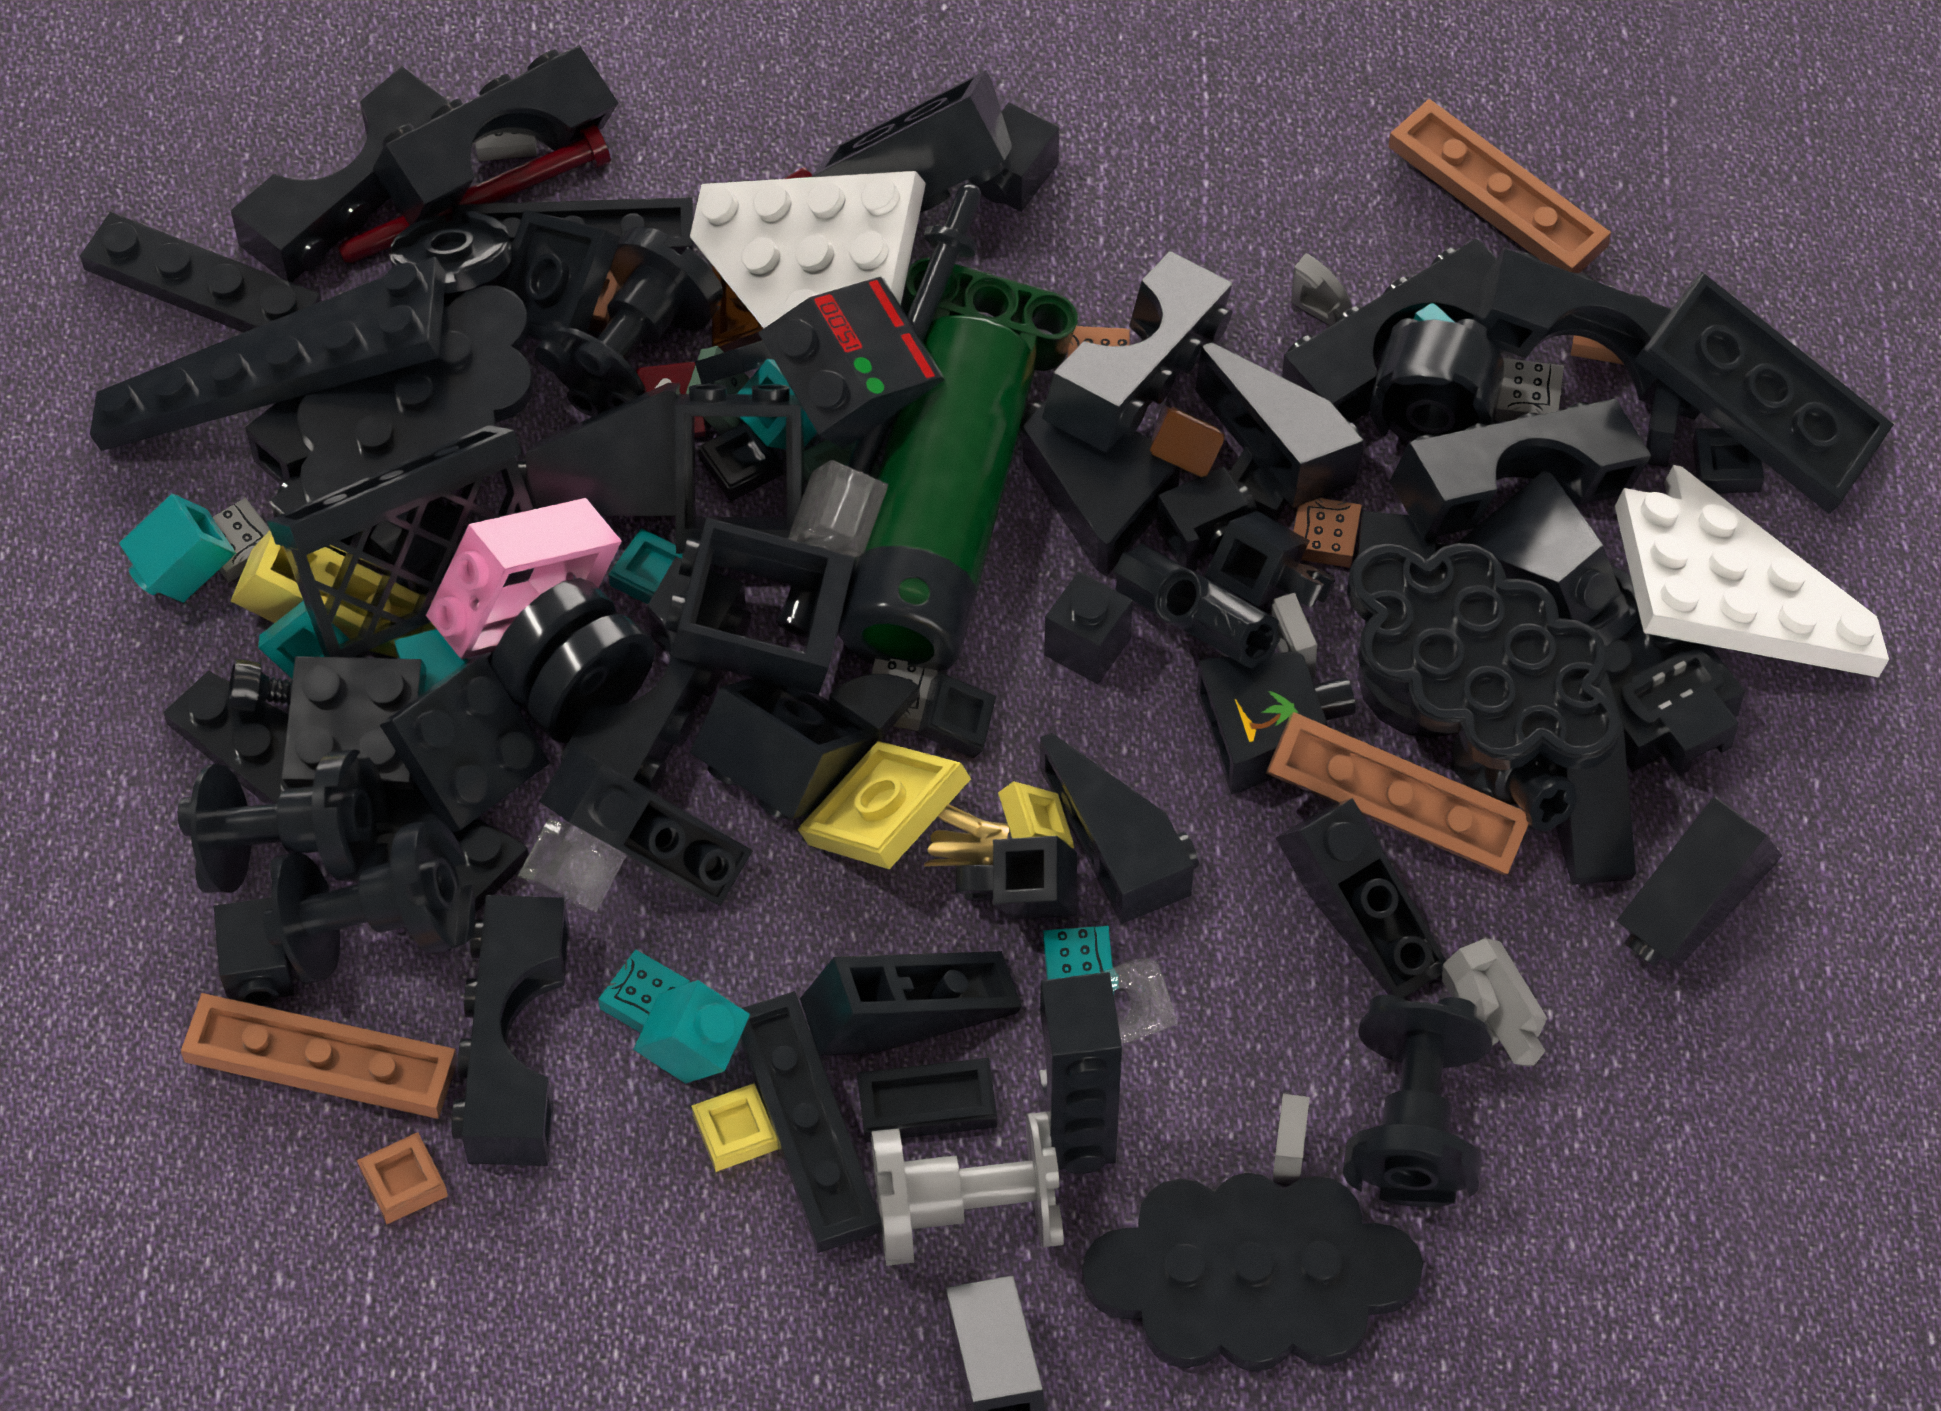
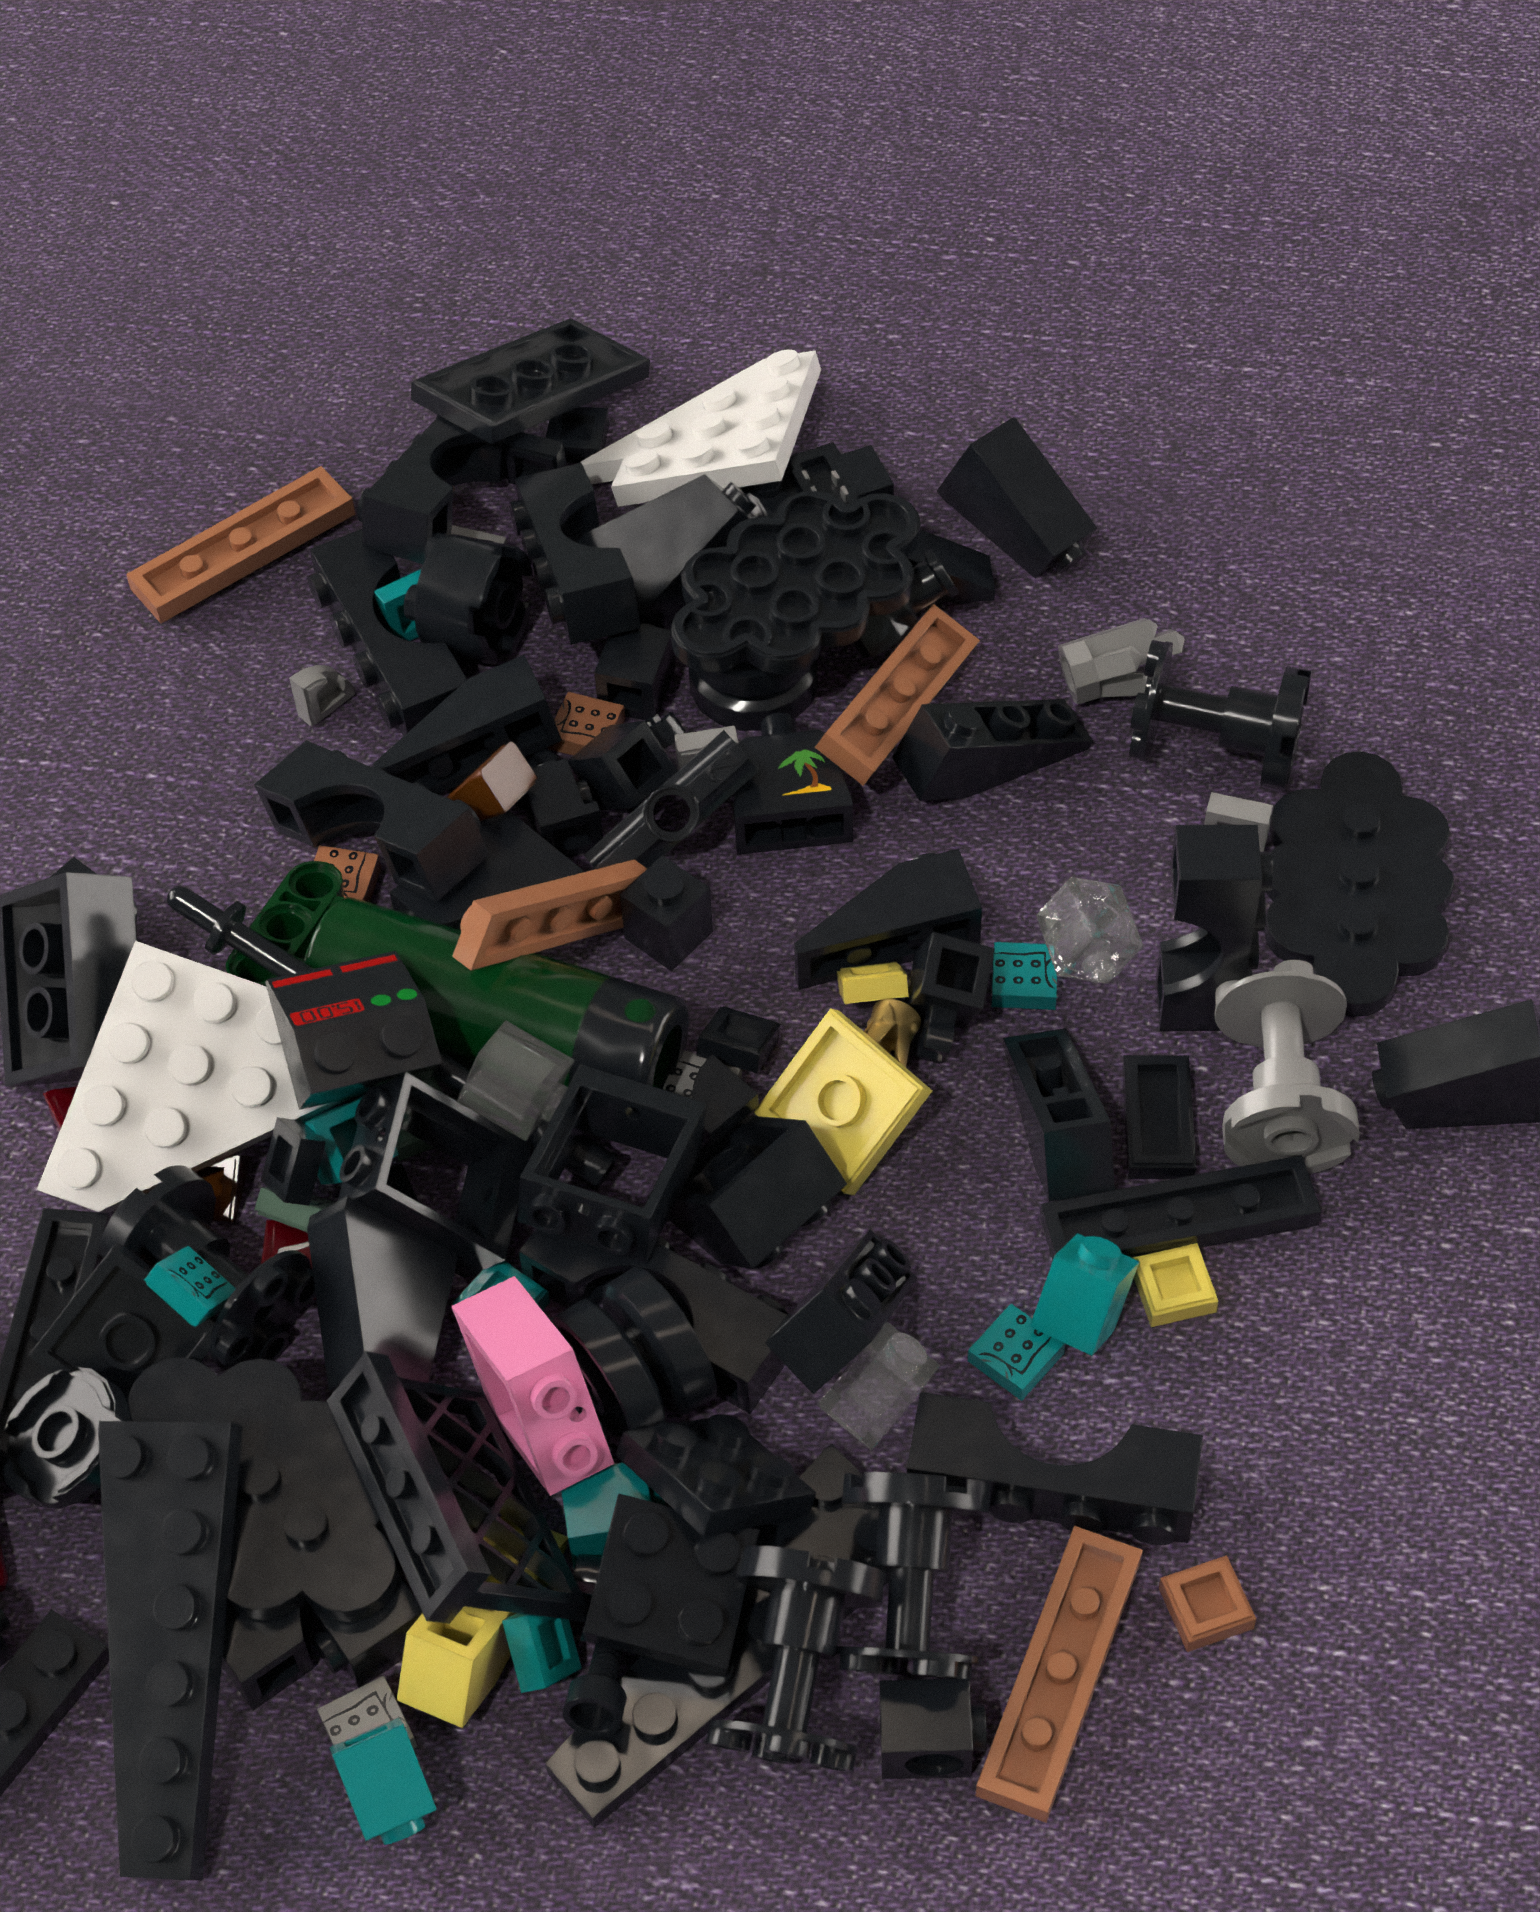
camera: 80 degrees left, 5 degrees down
none -> teal tile [144,1246,236,1327]
none -> nougat plate [452,860,647,971]

